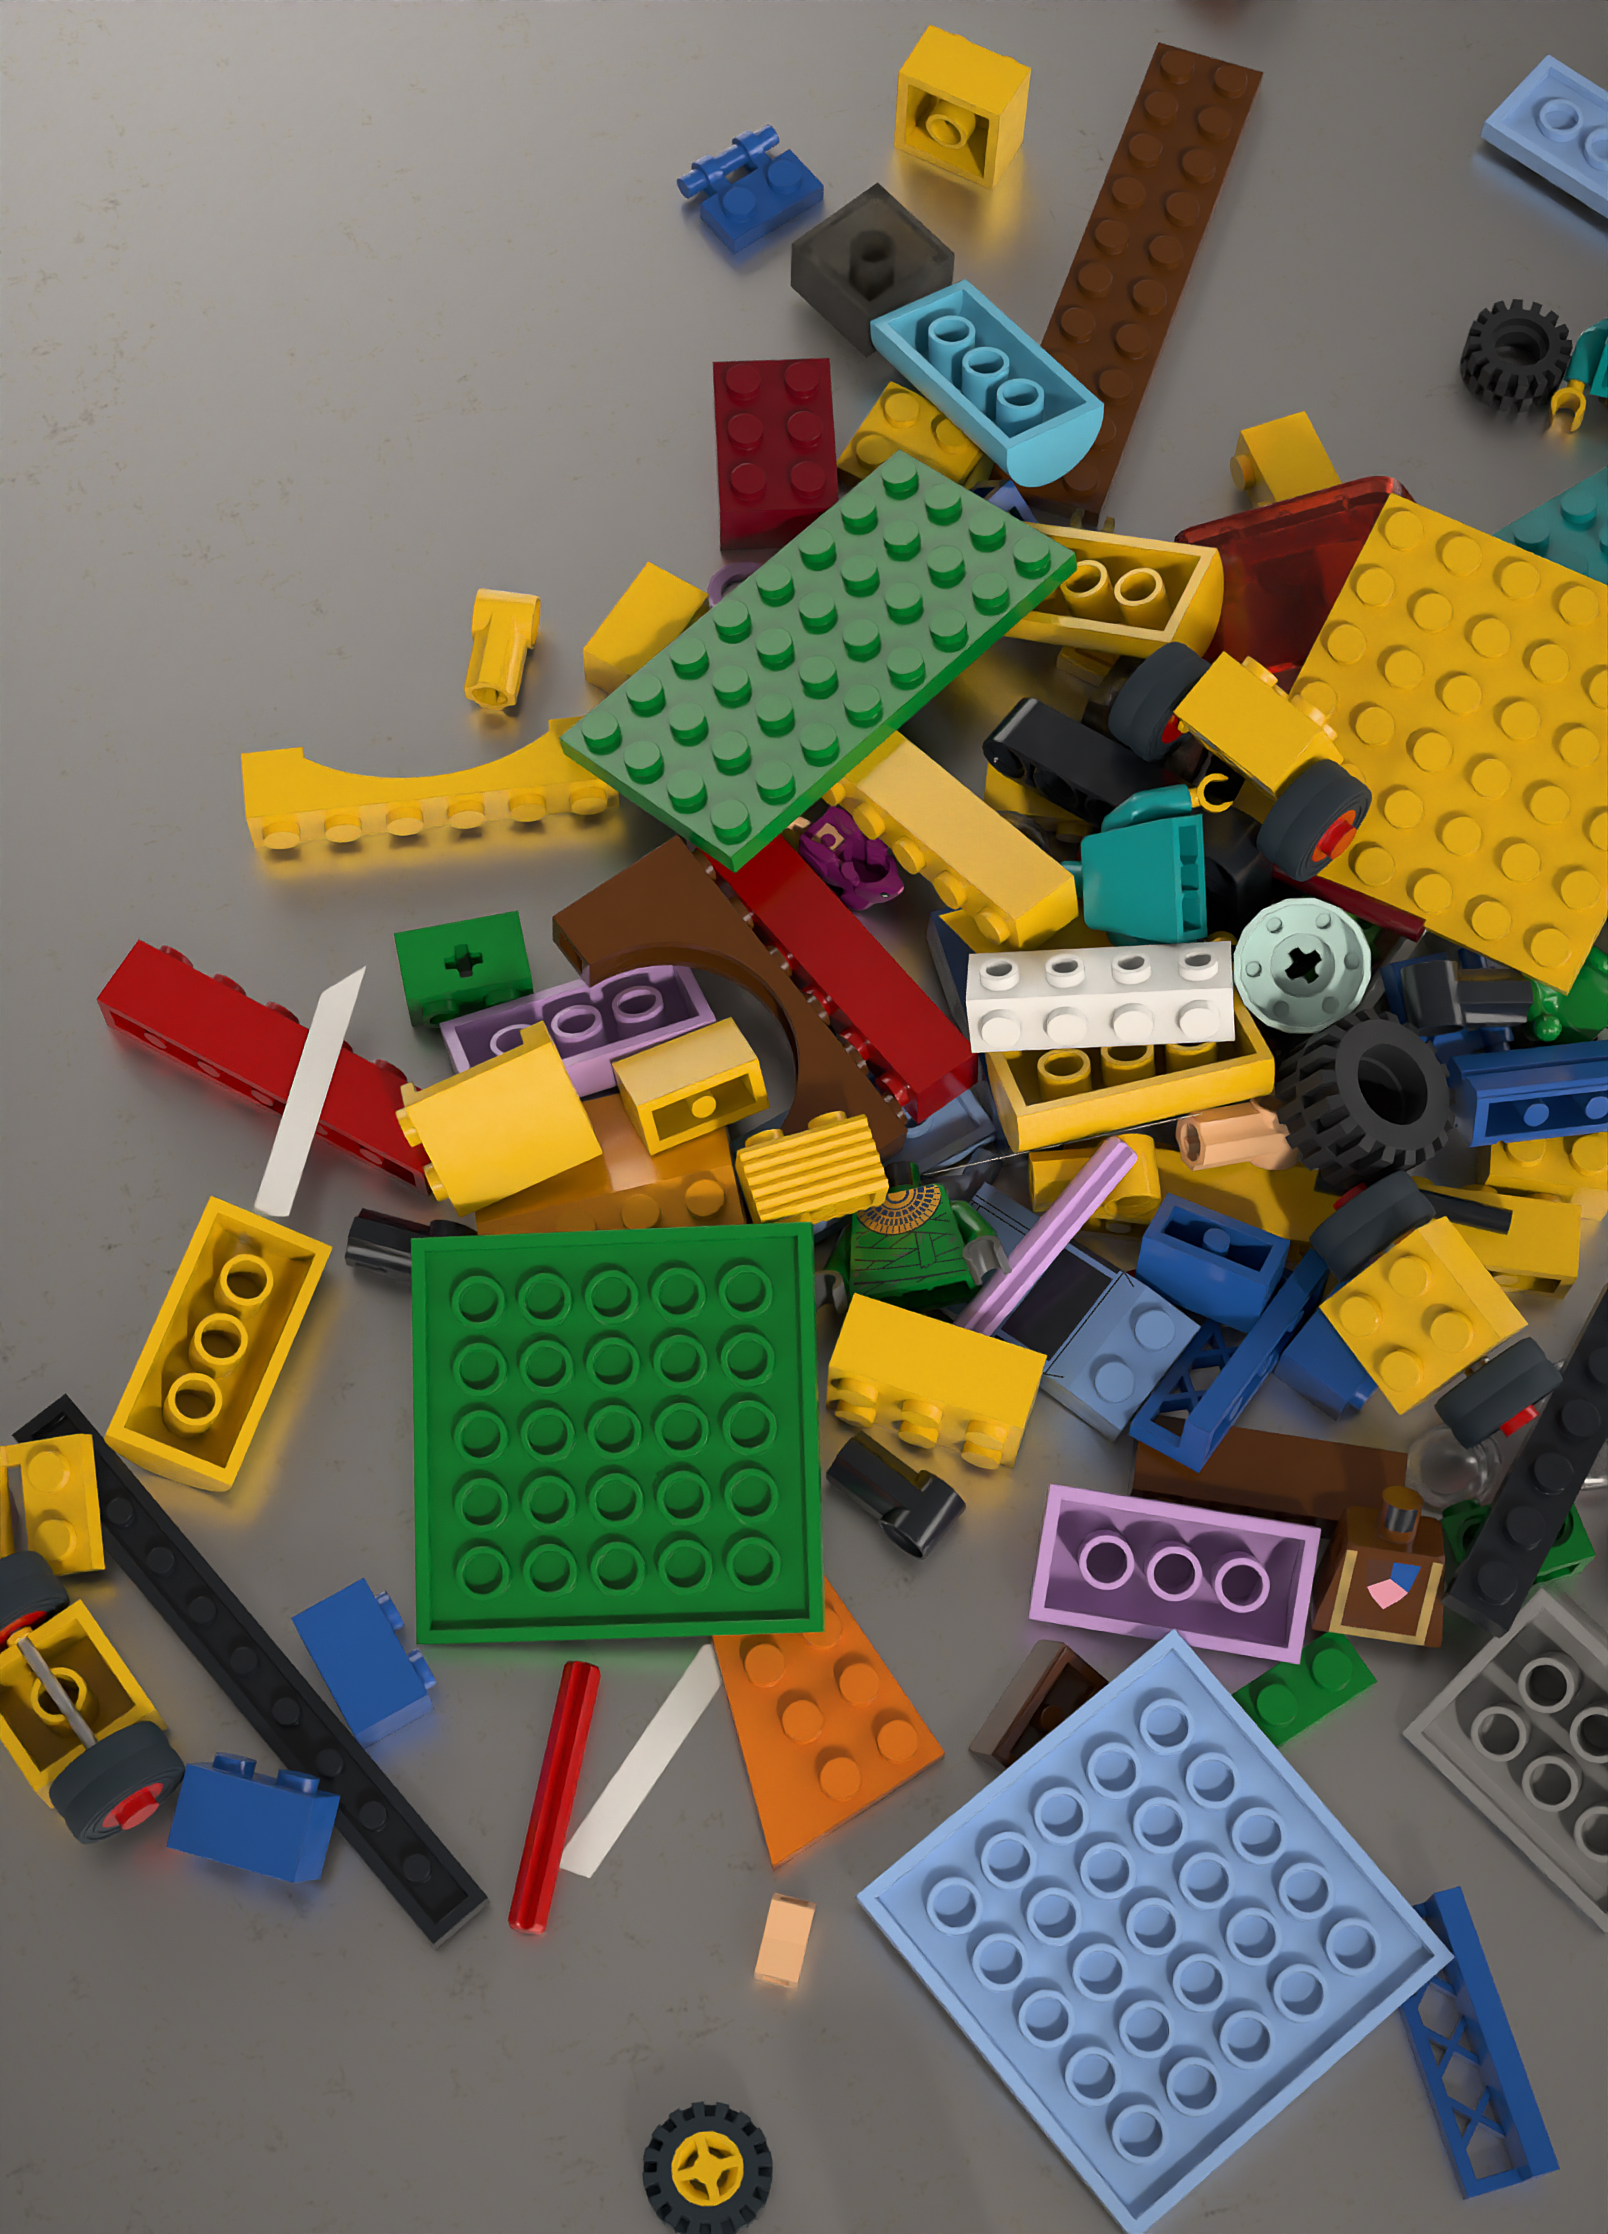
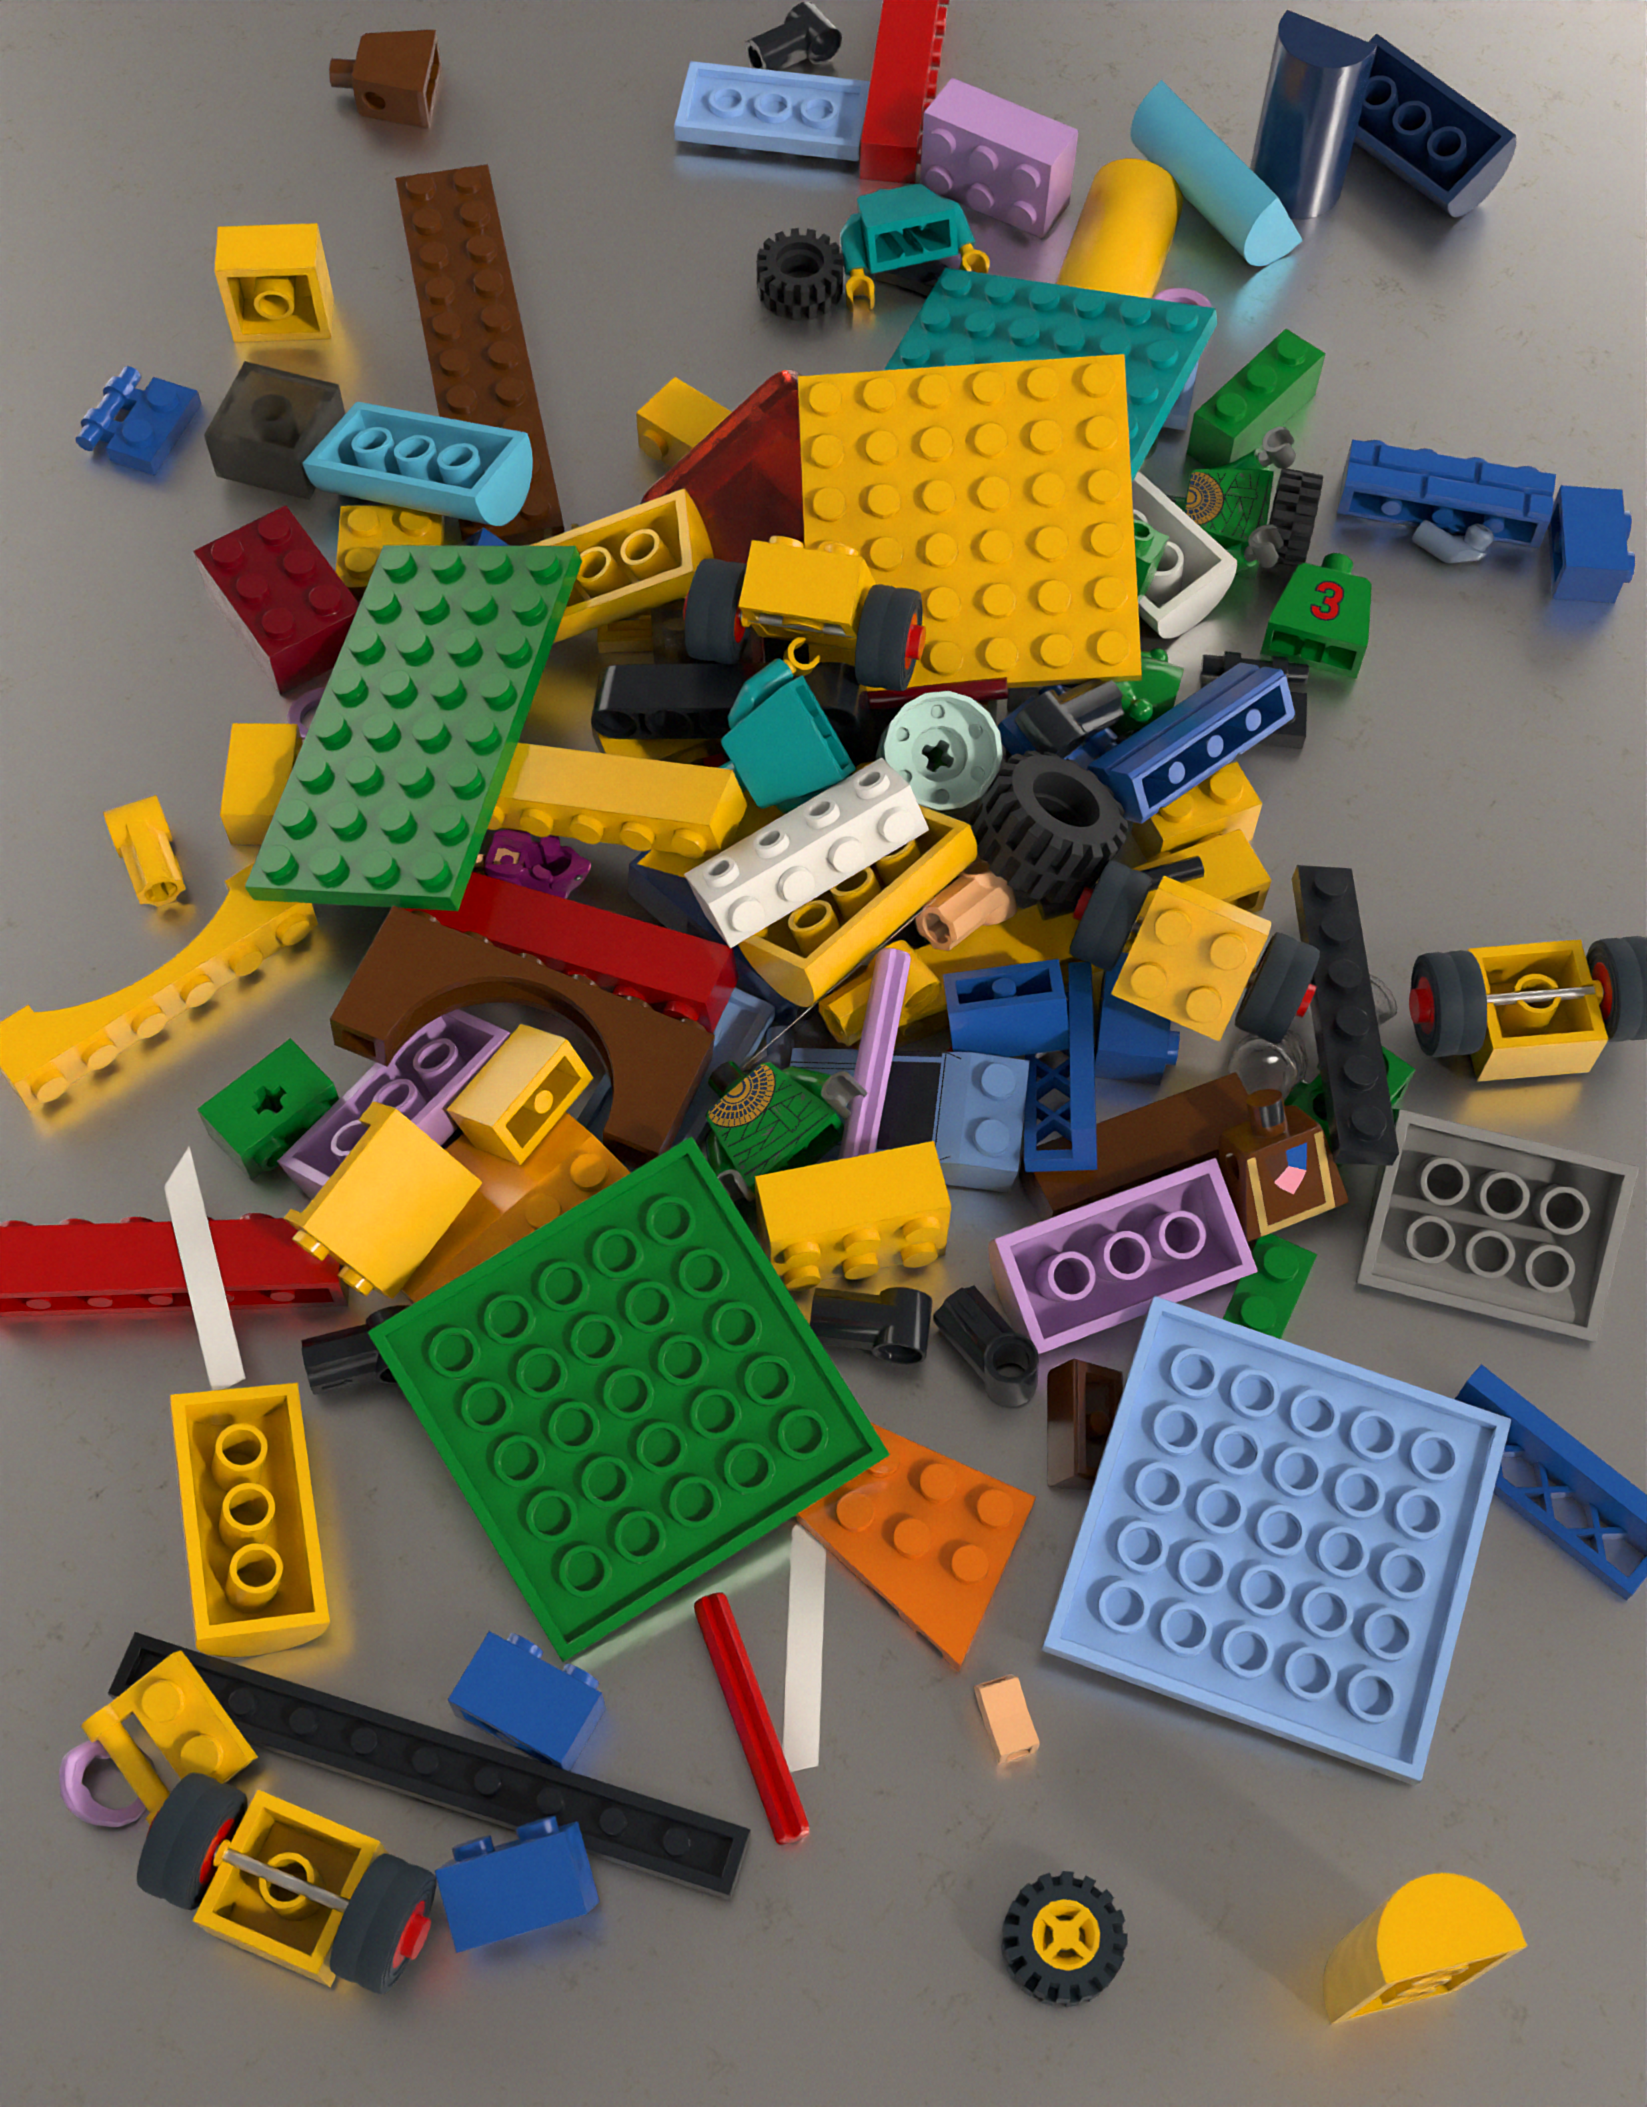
camera: 30 degrees left, 5 degrees down
yellow brick [735,1111,889,1225] -> none
none -> black piece [933,1285,1039,1407]

